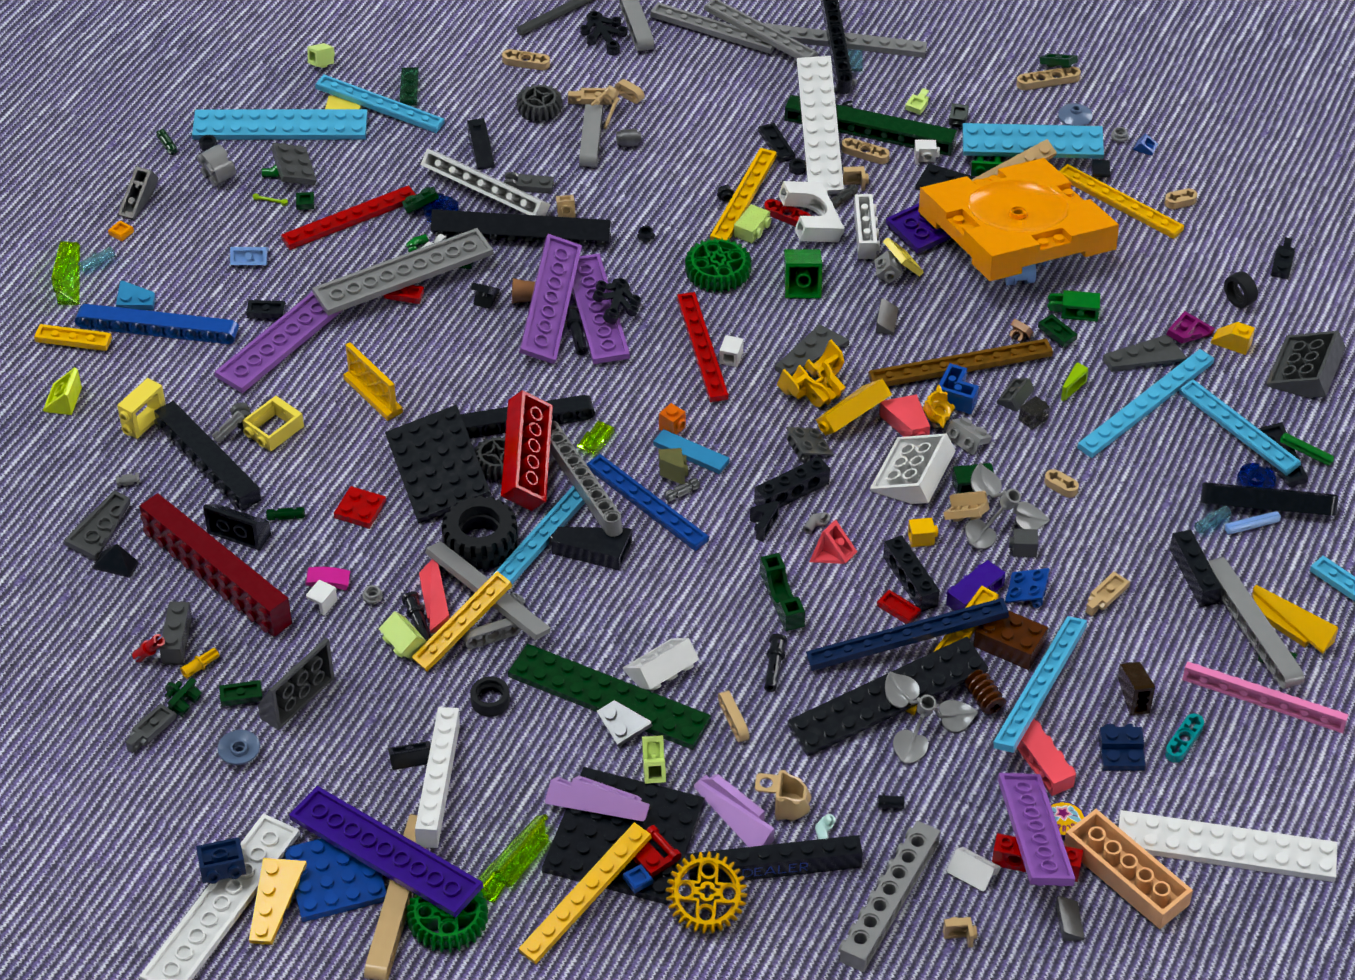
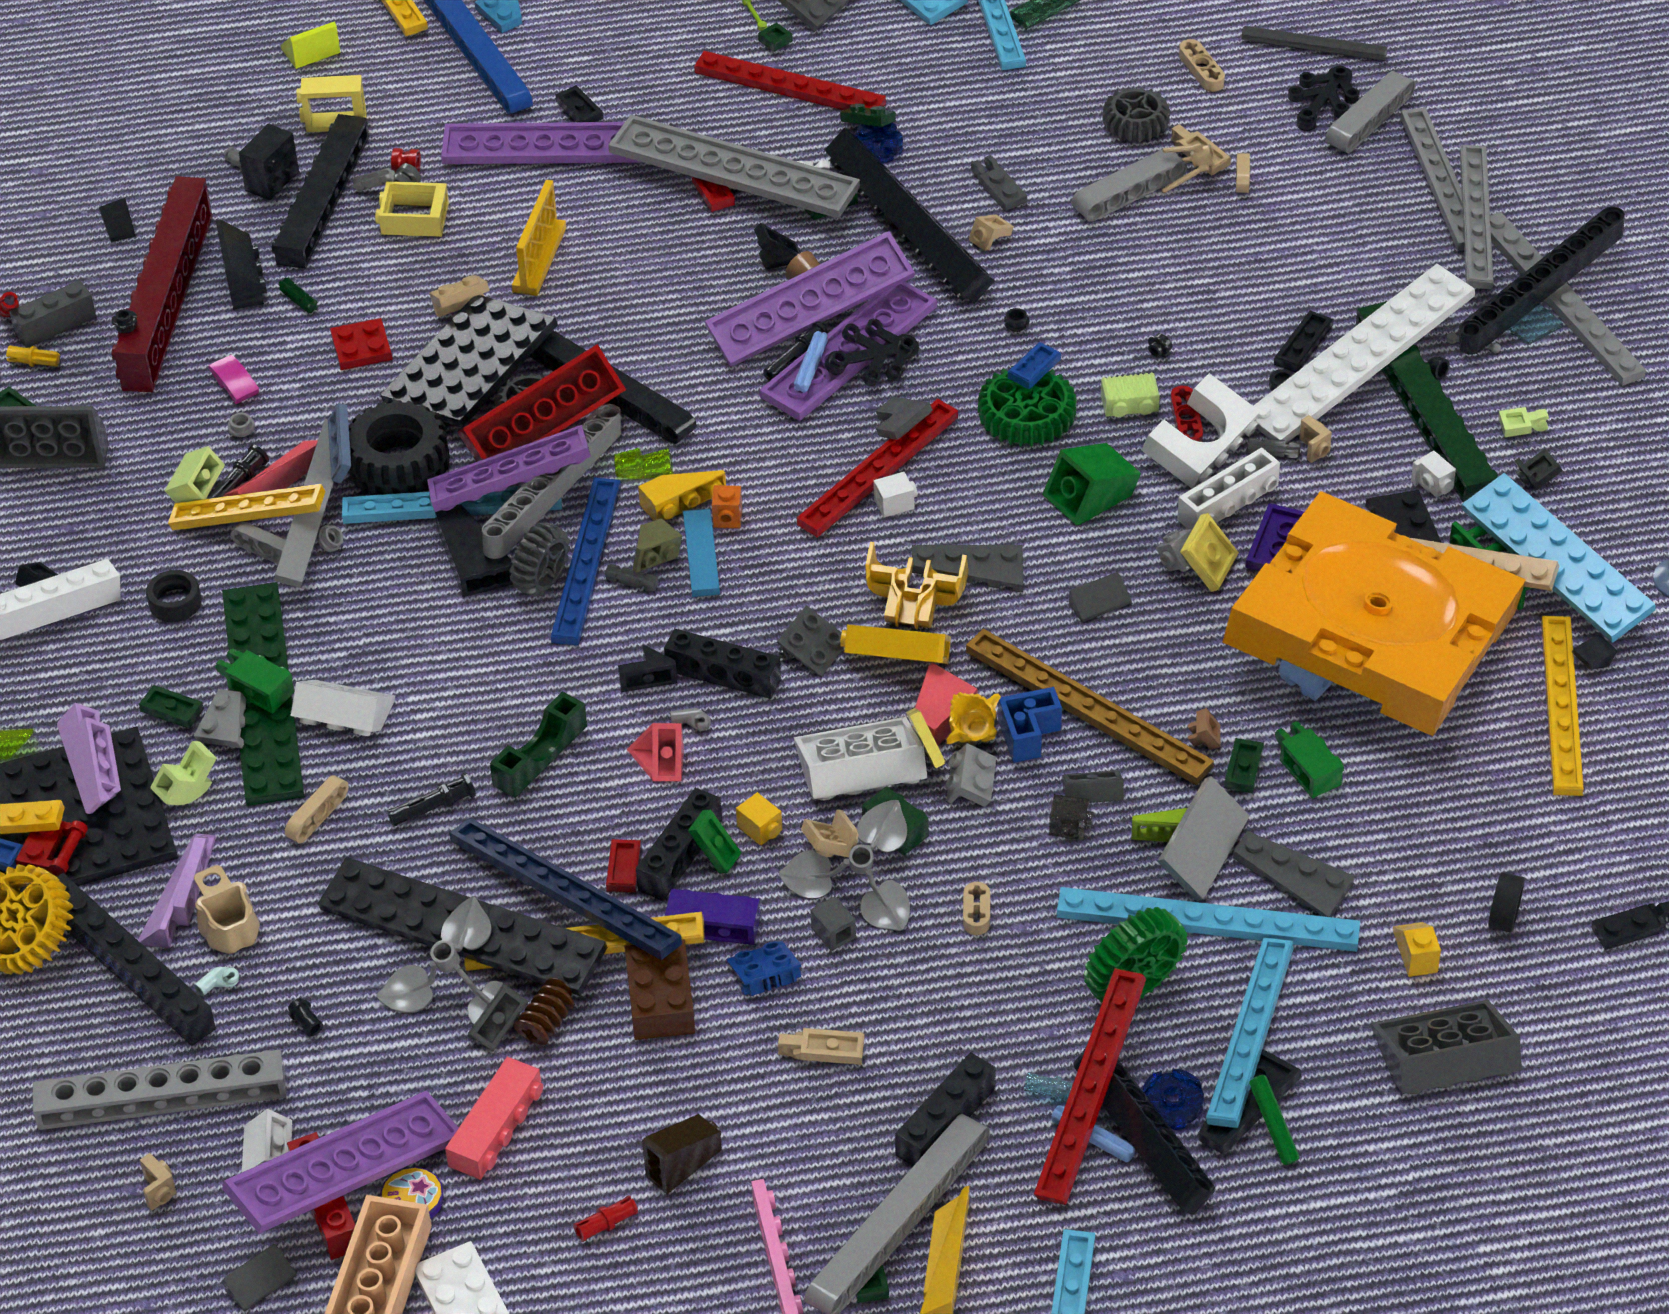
camera: 55 degrees right, 0 degrees up
dark grey wing [64,490,130,561] -> none
light blue panel [230,247,269,265] -> none
white panel [306,580,337,615] -> none
green arm [406,234,429,252] -> none
white brick [420,149,551,216] -> none
black slope [467,118,495,170] -> none
flat silver brick [616,129,641,147] -> none
yellow plate [710,148,777,241] -> none
tan beam [841,138,890,164] -> none
medium azure plate [993,616,1087,753] -> none
dark blue plate [1098,724,1146,771] -> none
tan beam [1164,188,1198,209] -> none
teal beam [1165,713,1204,763] -> none
magenta wing [1166,311,1215,344] -> none
none -> black plate [111,309,137,333]
none -> dark green plate [139,685,204,729]
none -> green hinge [214,649,294,714]
none -> black brick [239,123,299,200]
none -> sand blue tile [328,403,351,483]
none -> red wheel [391,148,421,173]
none -> medium lavender plate [427,425,591,512]
none -> tan bracket [429,275,490,317]
none -> dark grey slope [468,983,529,1052]
none -> dark grey gear [510,522,570,597]
none -> red pin [573,1195,638,1242]
none -> yellow slope [638,470,726,521]
none -> green plate [688,810,742,874]
none -> light blue axle [794,331,828,393]
none -> dark grey tile [876,397,932,440]
none -> light yellow tile [906,708,945,768]
none -> blue plate [1008,342,1061,389]
none -> red plate [1034,969,1146,1205]
none -> green gear [1083,907,1188,1003]
none -> light grey tile [1157,776,1250,901]

